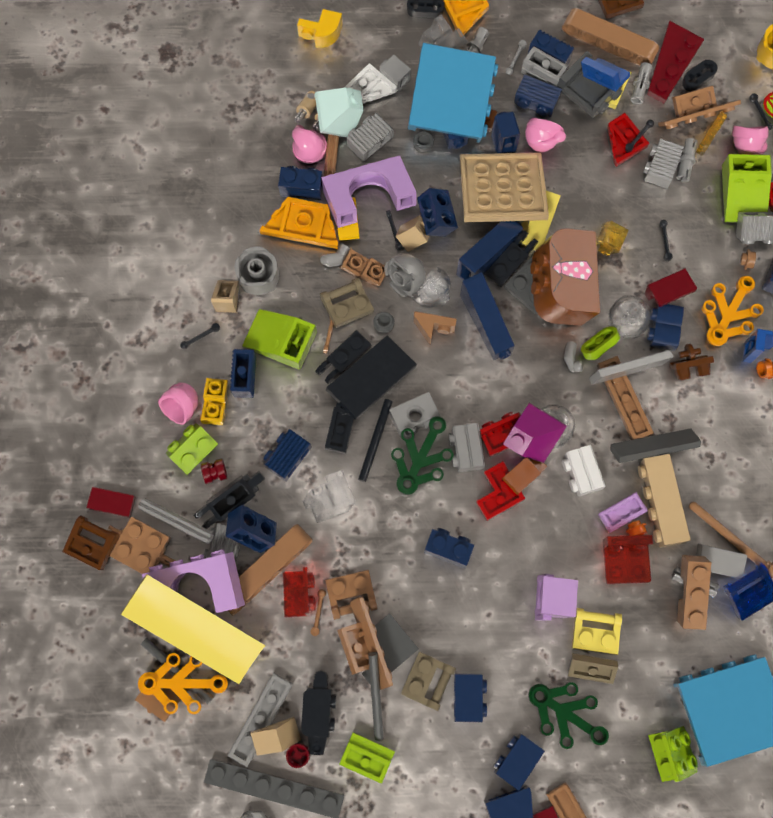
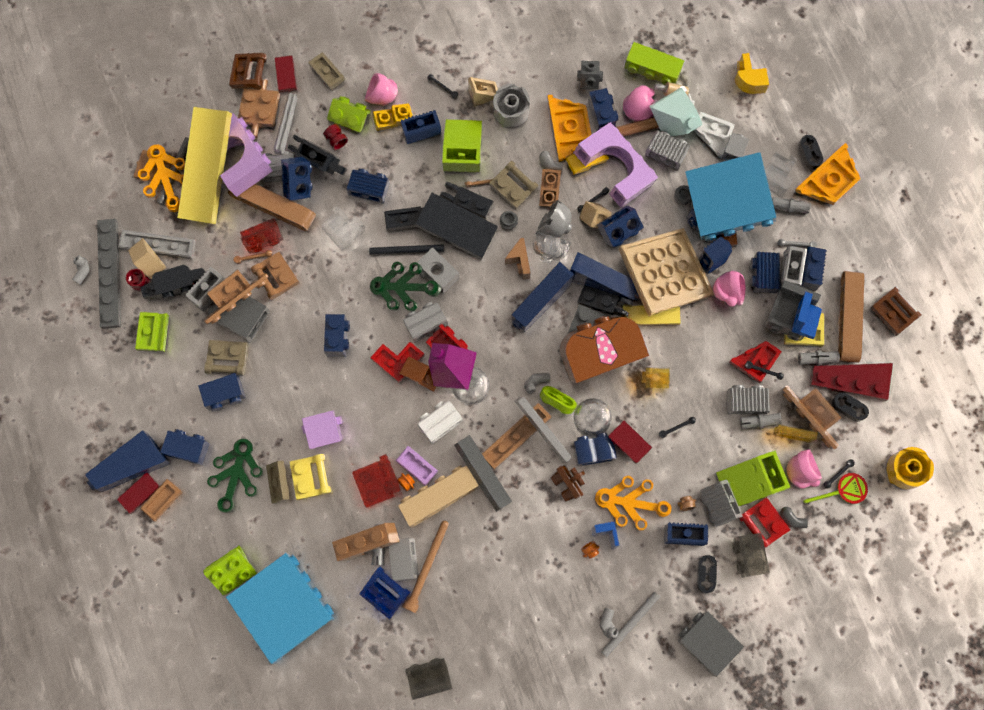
camera: 70 degrees right, 0 degrees up
dark grey bar [368,652,384,741] -> none
none -> light grey brick [186,267,225,312]
none -> dark tan plate [308,52,345,91]
none -> dark grey brick [577,61,603,90]
none -> lime brick [624,42,685,85]

